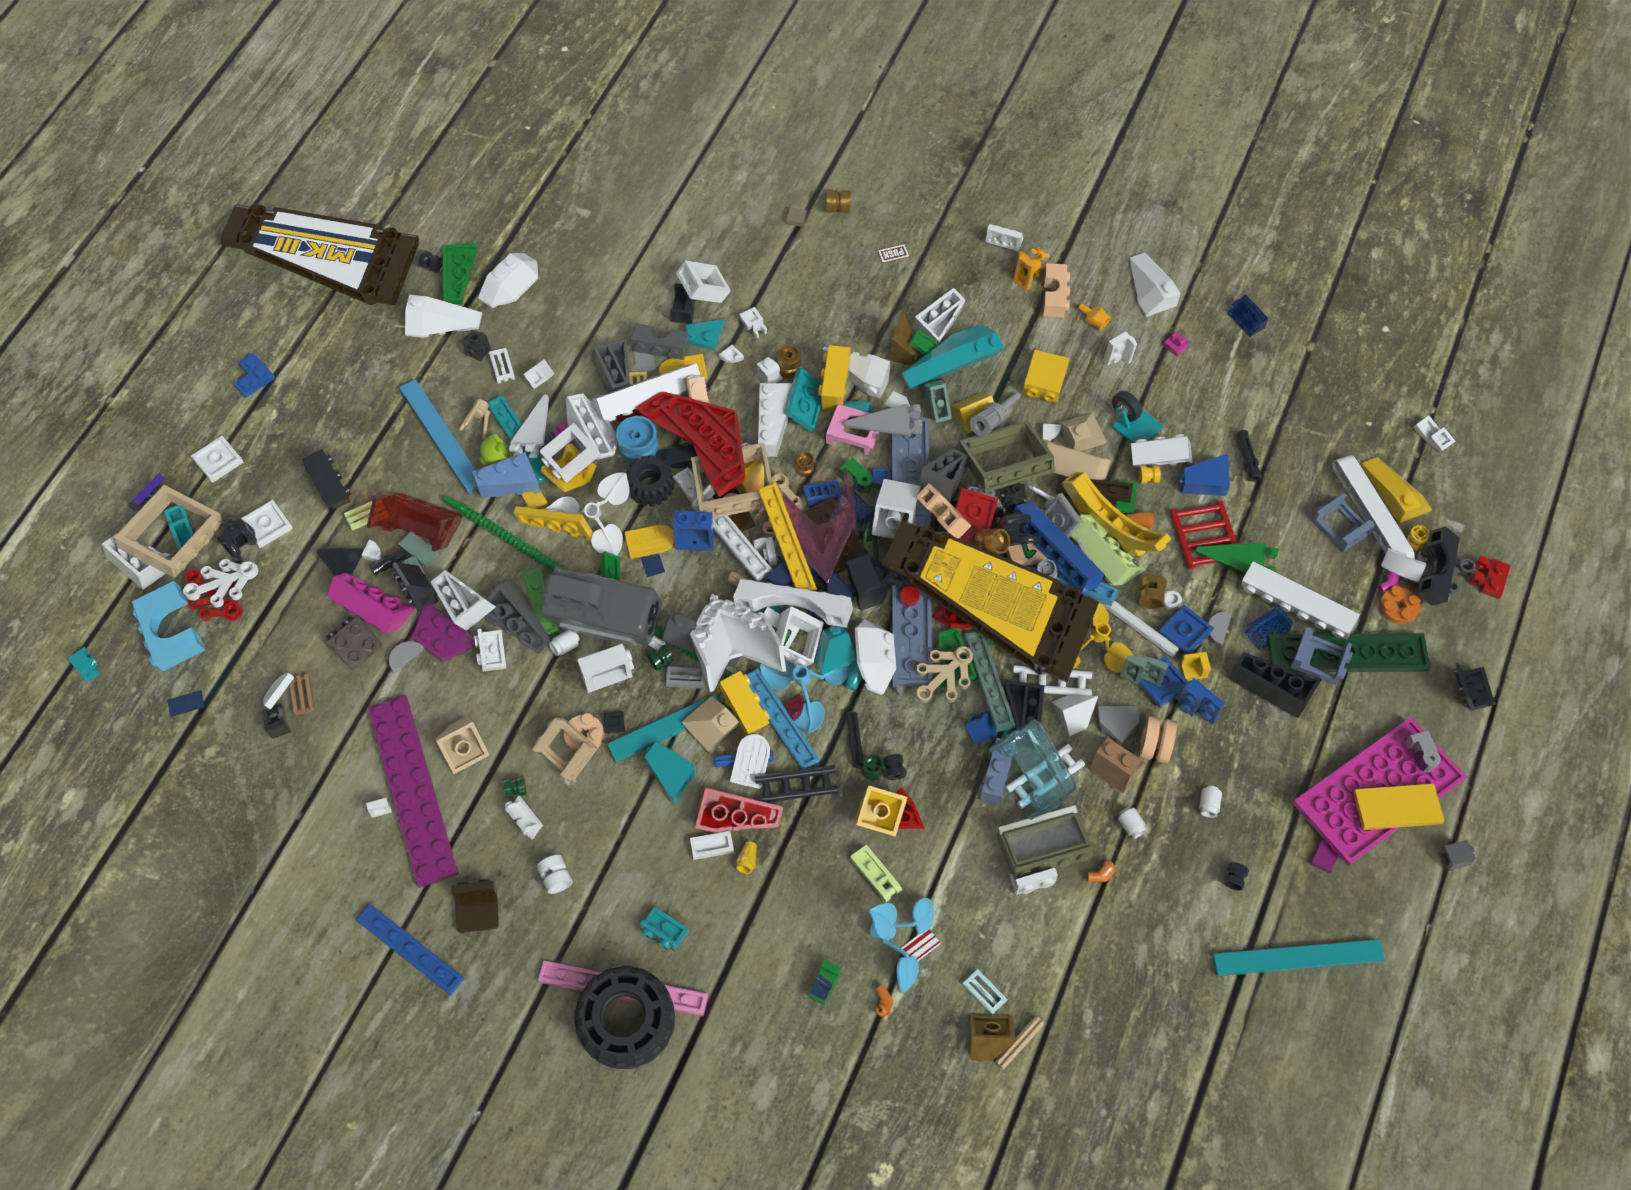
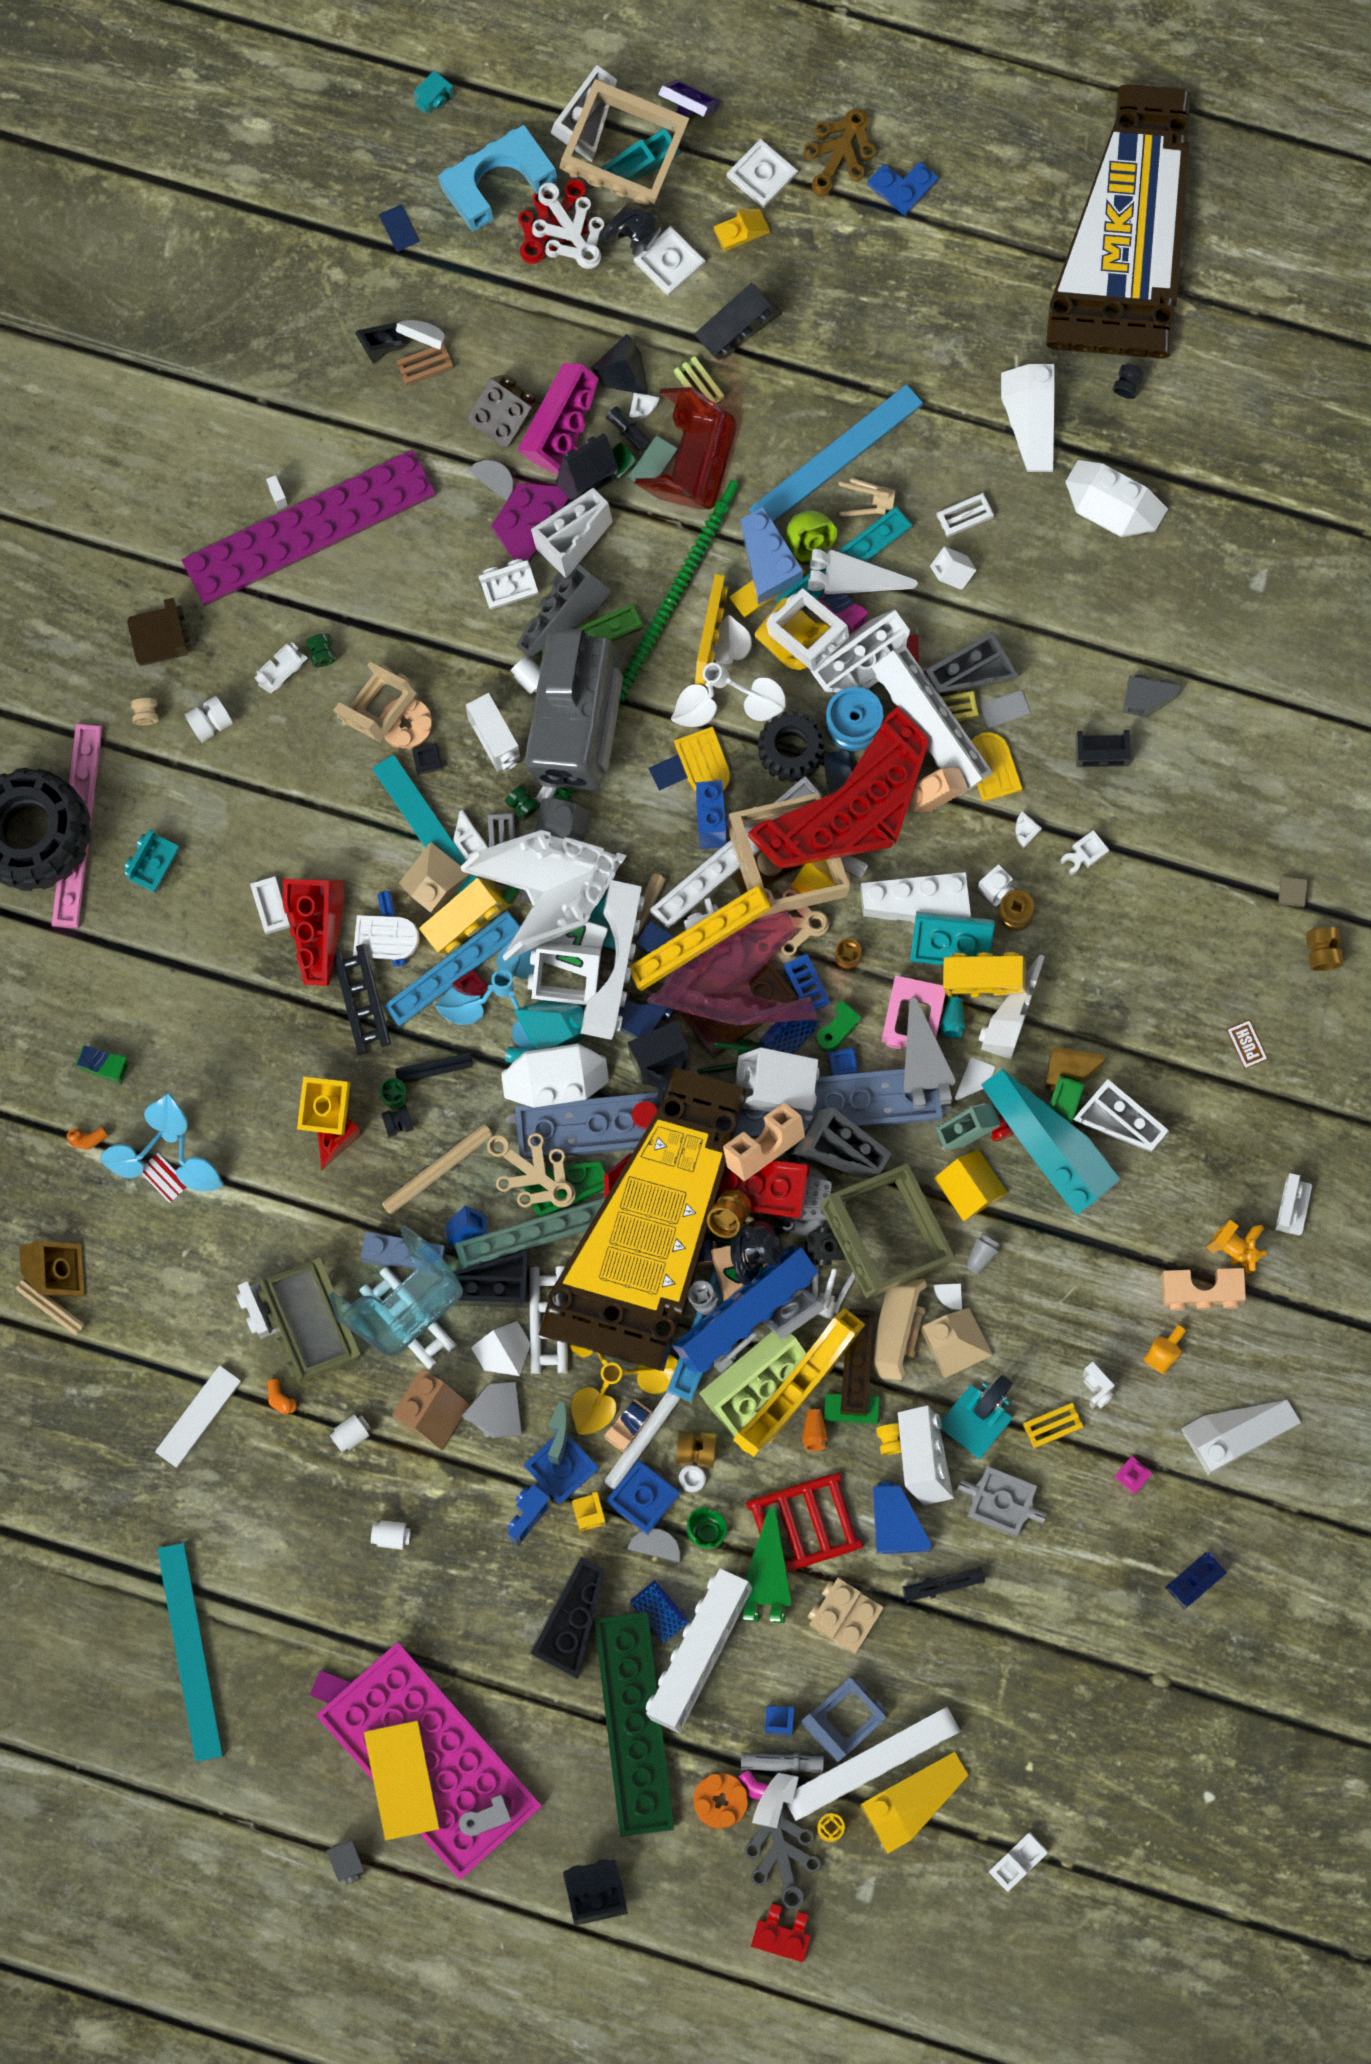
camera: 85 degrees right, 15 degrees up
blue tile [356,904,464,996] -> none
tan slope [436,716,490,774] -> none
green wing [442,243,478,305] -> none
pearl dark grey brick [462,330,490,362] -> none
green plate [600,551,620,580] -> none
dark grey arch [631,323,689,360] -> none
teal slope [644,741,697,804] -> none
white window [676,260,731,303] -> none
teal wing [684,319,725,351] -> none
yellow cone [736,842,757,874] -> none
yellowish green plate [850,844,902,903] -> none
light aqua tile [962,969,1008,1015] -> none
light grey piece [970,392,1021,437] -> none
yellow panel [1023,350,1070,402] -> none
light nougat wheel [1139,715,1177,764] -> none
black wheel [1223,862,1249,891] -> none
sand blue window [1290,627,1353,685] -> none
black arch [1417,526,1460,606] -> none
none -> tan wheel [131,698,158,726]
none -> white tile [155,1365,241,1468]
none -> tan axle [382,1124,492,1214]
none -> white tile [453,810,488,861]
none -> leg [605,1399,652,1453]
none -> green hair [686,1506,727,1549]
none -> yellow slope [714,209,770,252]
none -> light grey pin [741,1752,824,1774]
none -> blue panel [765,1706,794,1736]
none -> pearl gold plant [803,109,875,197]
none -> tan plate [808,1578,884,1654]
none -> light grey plate [957,1466,1047,1537]
none -> light grey cone [965,1234,1000,1275]
none -> yellow tile [1023,1403,1083,1449]
none -> dark grey slope [1122,674,1181,717]

